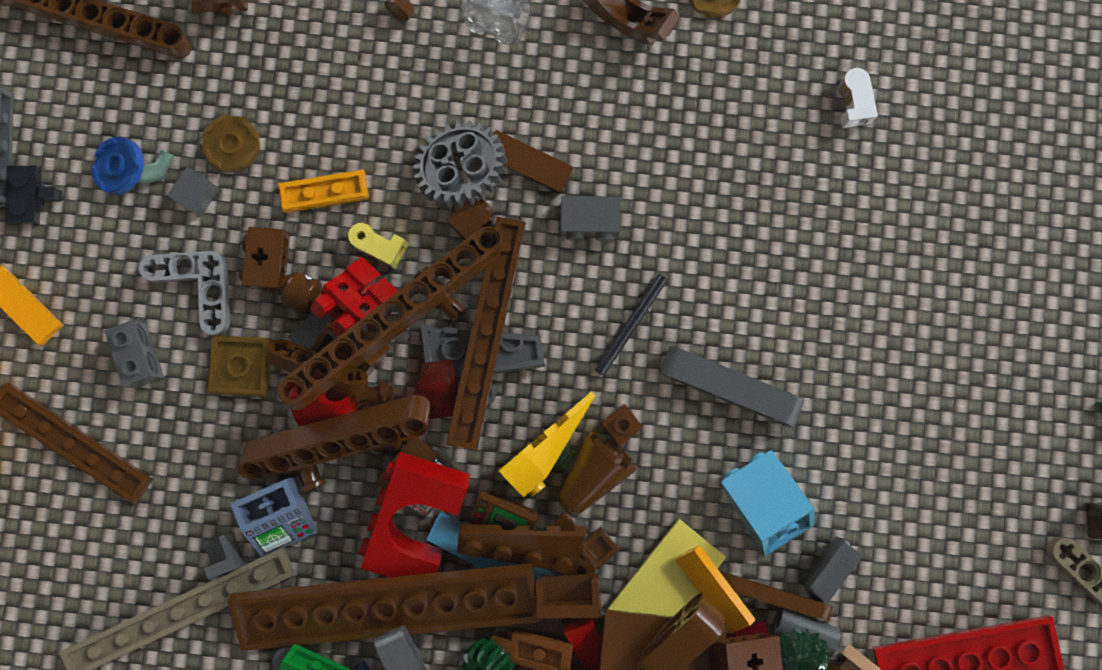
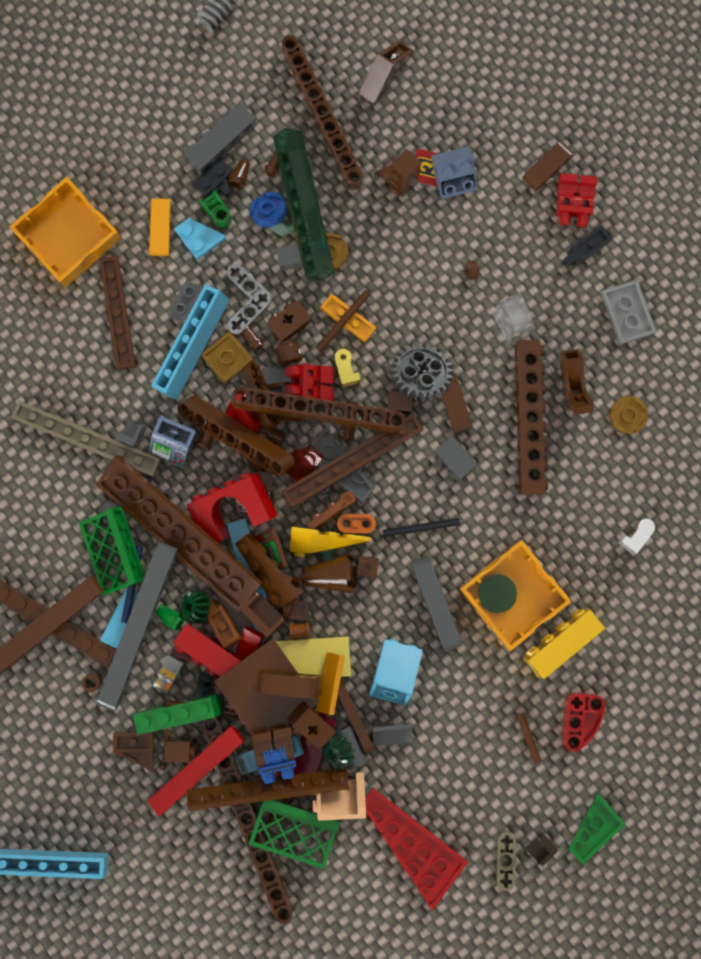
camera: 45 degrees right, 0 degrees up
none -> medium azure brick [151,285,230,401]
none -> medium azure wing [174,218,226,260]
none -> green piece [199,190,232,229]
none -> reddish brown cone [228,159,250,189]
none -> reddish brown pin [240,326,264,351]
none -> reddish brown pin [264,151,285,177]
none -> clear green brick [273,128,335,281]
none -> dark orange bush [289,621,310,640]
none -> dark orange hinge [307,491,357,530]
none -> reddish brown piece [316,290,371,352]
none -> orange plate [337,514,376,534]
none -> light orange tile [459,540,572,651]
none -> clear green tile [478,574,517,613]
none -> reddish brown brick [515,340,548,495]
none -> reddish brown piece [516,712,541,764]
none -> yellow brick [523,609,606,679]
none -> red beam [562,692,606,752]

